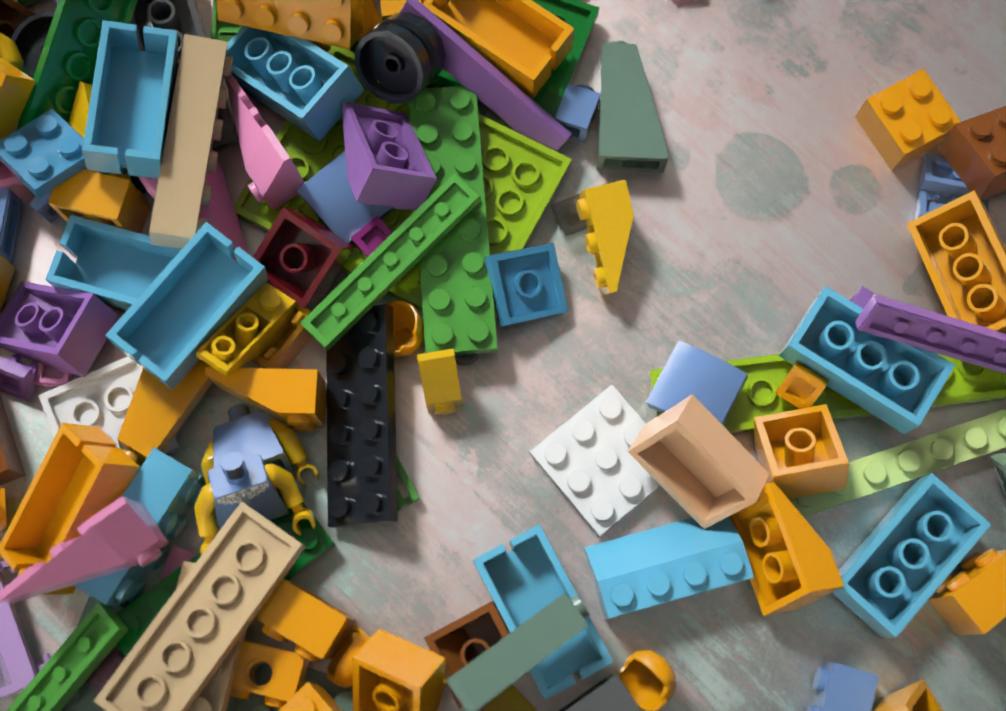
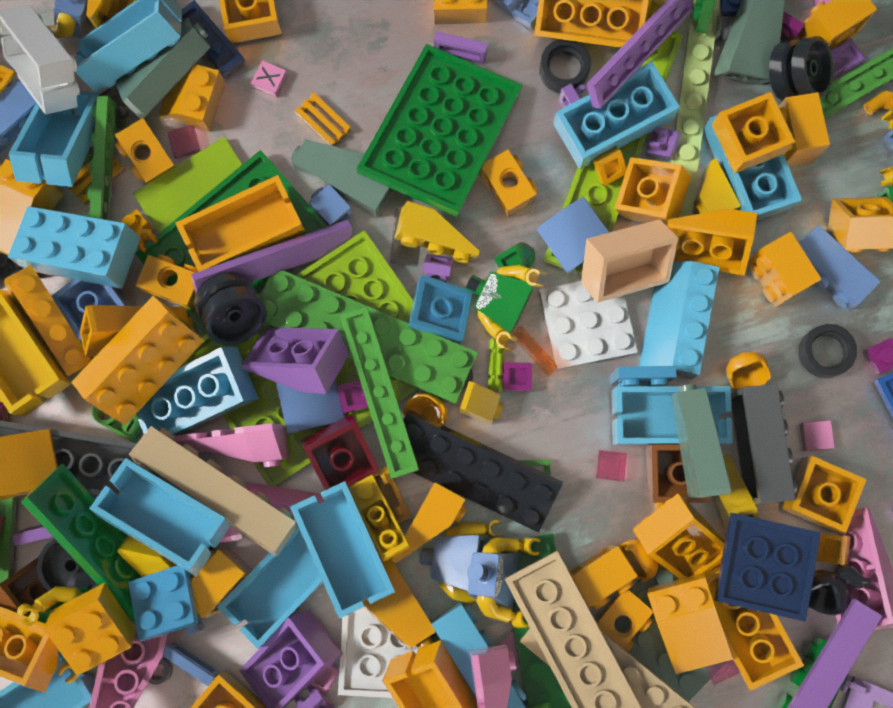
camera: 60 degrees left, 5 degrees up
none -> light orange tile [295,92,352,146]
none -> green plate [357,44,523,217]
none -> medium lavender tile [422,254,453,282]
none -> medium lavender tile [434,31,488,63]
none -> torso [466,265,546,351]
none -> light orange brick [480,149,537,218]
none -> lime axle [488,338,504,392]
none -> green plate [493,242,536,268]
none -> magenta plate [503,362,532,392]
none -> clear orange tile [512,326,557,377]
none -> black tyre [539,39,591,93]
none -> clear pink tile [595,450,627,482]
none -> dark azure plate [610,366,677,387]
none -> medium lavender tile [646,128,682,160]
none -> yellow slope [693,158,741,215]
none -> light orange brick [712,92,795,174]
none -> light orange brick [748,231,821,307]

